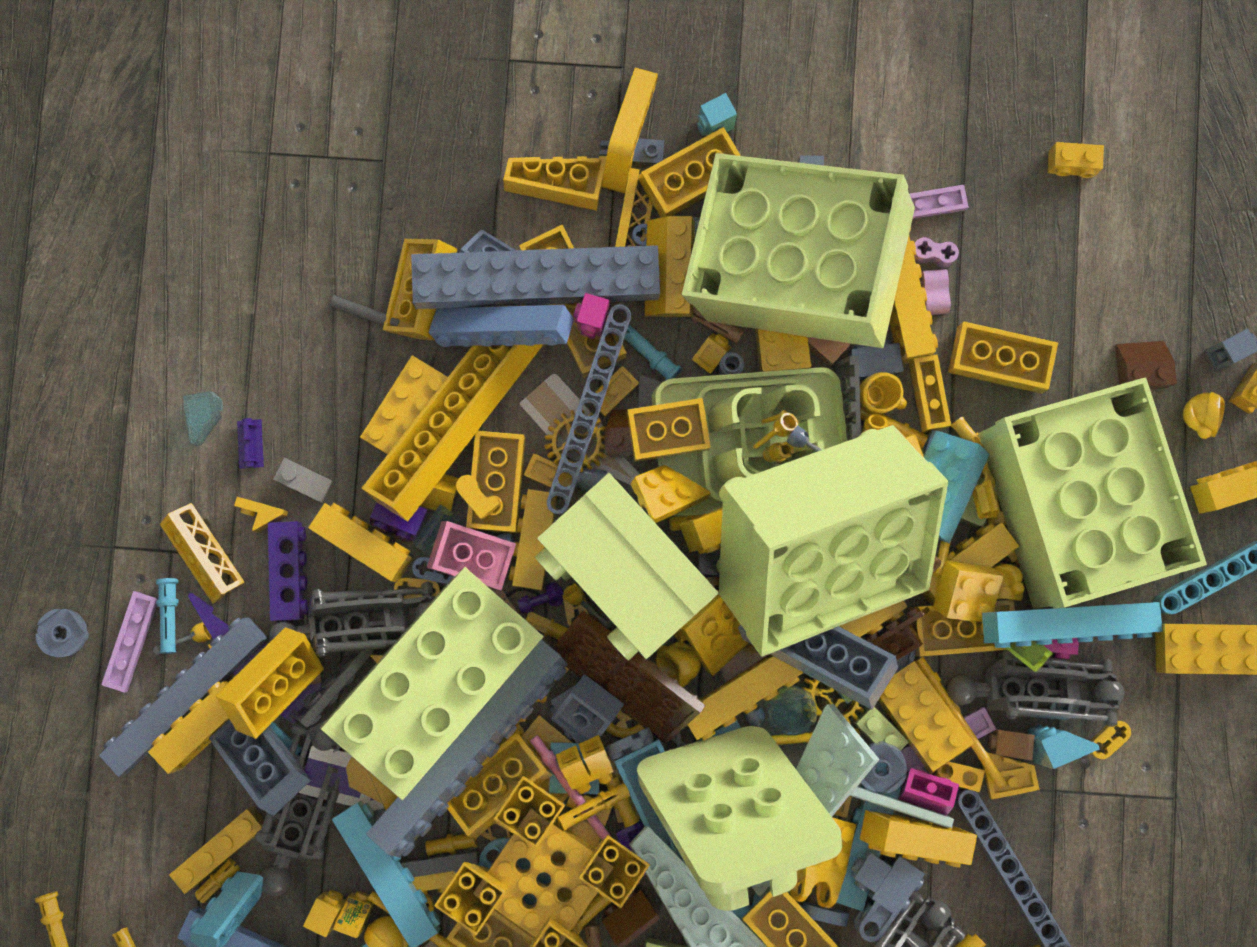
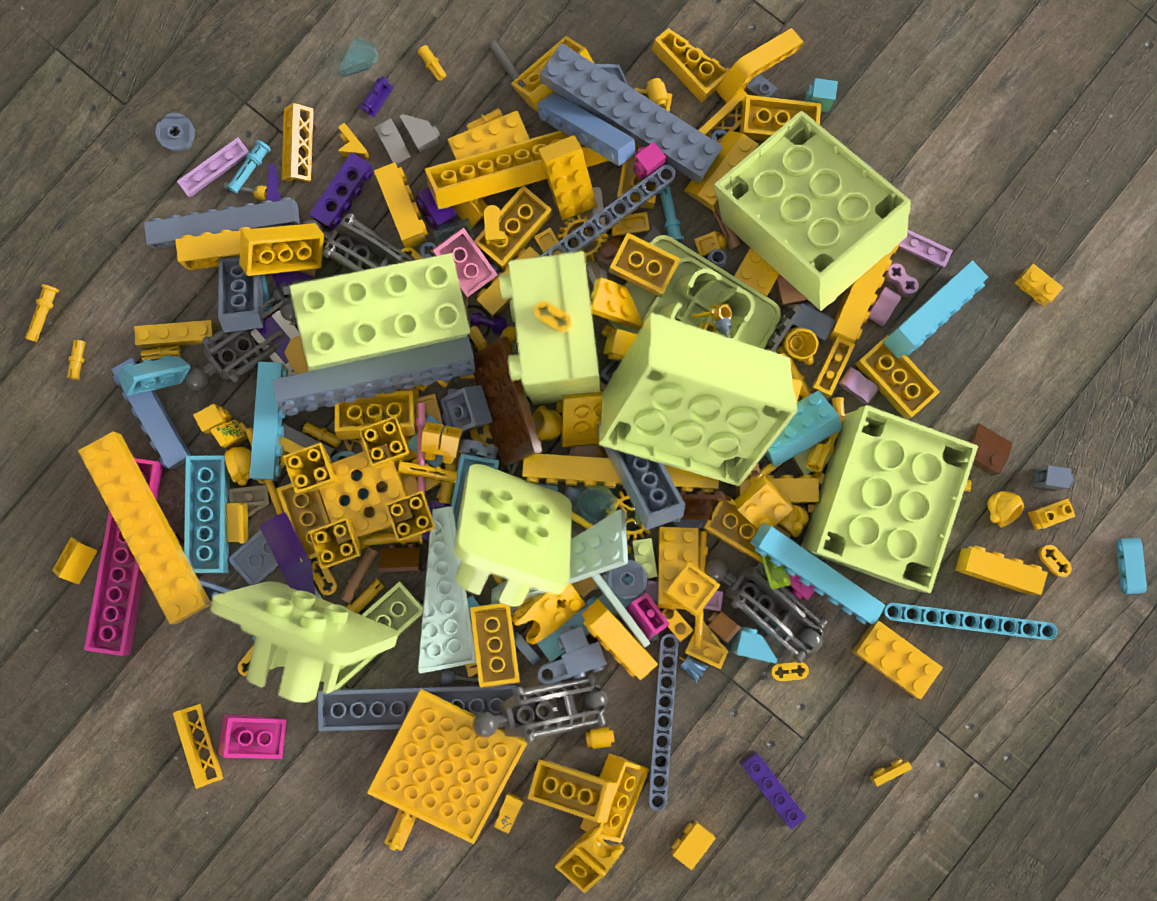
camera: 35 degrees right, 0 degrees up
none -> light grey slope [400,114,440,154]
none -> yellow axle [418,45,446,81]
none -> yellow axle [467,108,503,130]
none -> yellow beam [534,301,572,333]
none -> yellow brick [538,135,597,221]
none -> yellow brick [646,78,669,108]
none -> yellow plate [664,561,720,617]
none -> flat silver piece [679,655,709,683]
none -> dark purple brick [739,751,806,829]
none -> lavender axle [838,367,879,404]
none -> medium azure brick [883,260,988,359]

